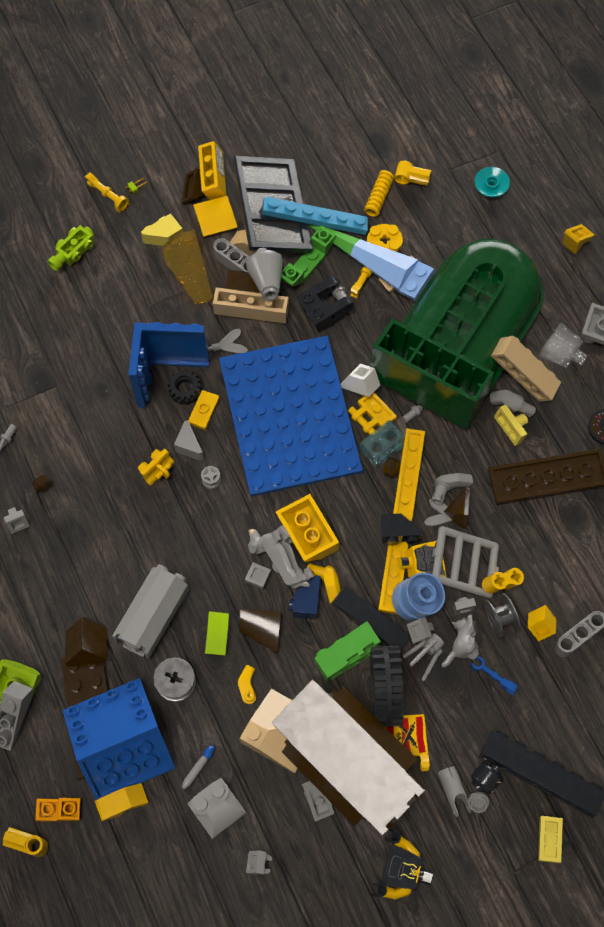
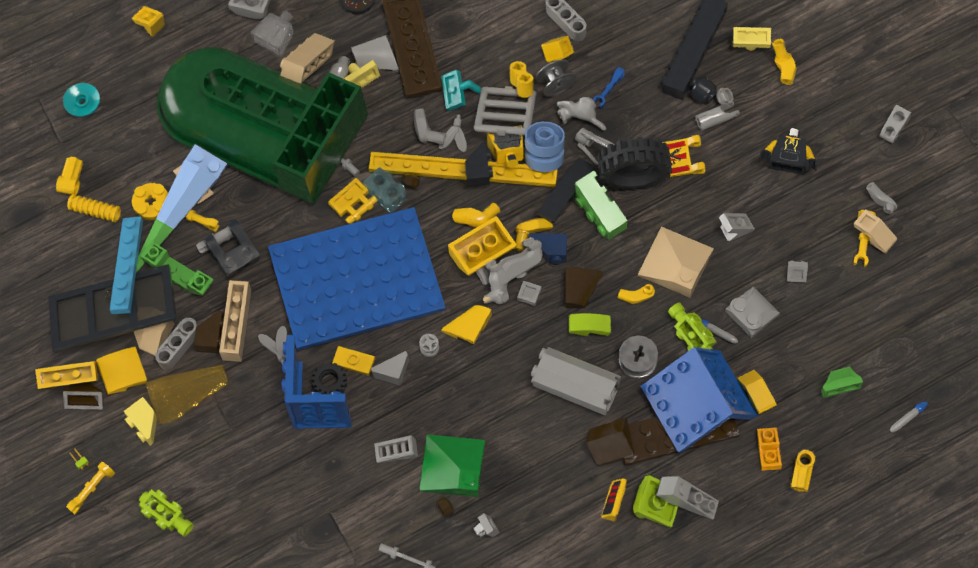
camera: 90 degrees left, 0 degrees up
yellow hips [138,449,174,486] -> none
light grey cone [246,248,283,301] -> none
panel [271,679,427,836] -> none
white slope [340,364,380,397] -> none
light grey tile [407,617,434,644] -> none
dark brown slope [443,487,470,529] -> none
light grey plate [453,597,476,615] -> none
none -> light grey slope [351,35,399,72]
none -> light grey slope [374,435,418,463]
none -> green slope [420,434,485,497]
none -> teal plate [441,70,482,111]
none -> yellow slope [441,305,492,344]
none -> yellow arm [452,203,500,228]
none -> slope [601,479,627,522]
none -> lime brick [668,303,717,351]
none -> yellow arm [772,39,797,85]
none -> bright green slope [821,367,863,398]

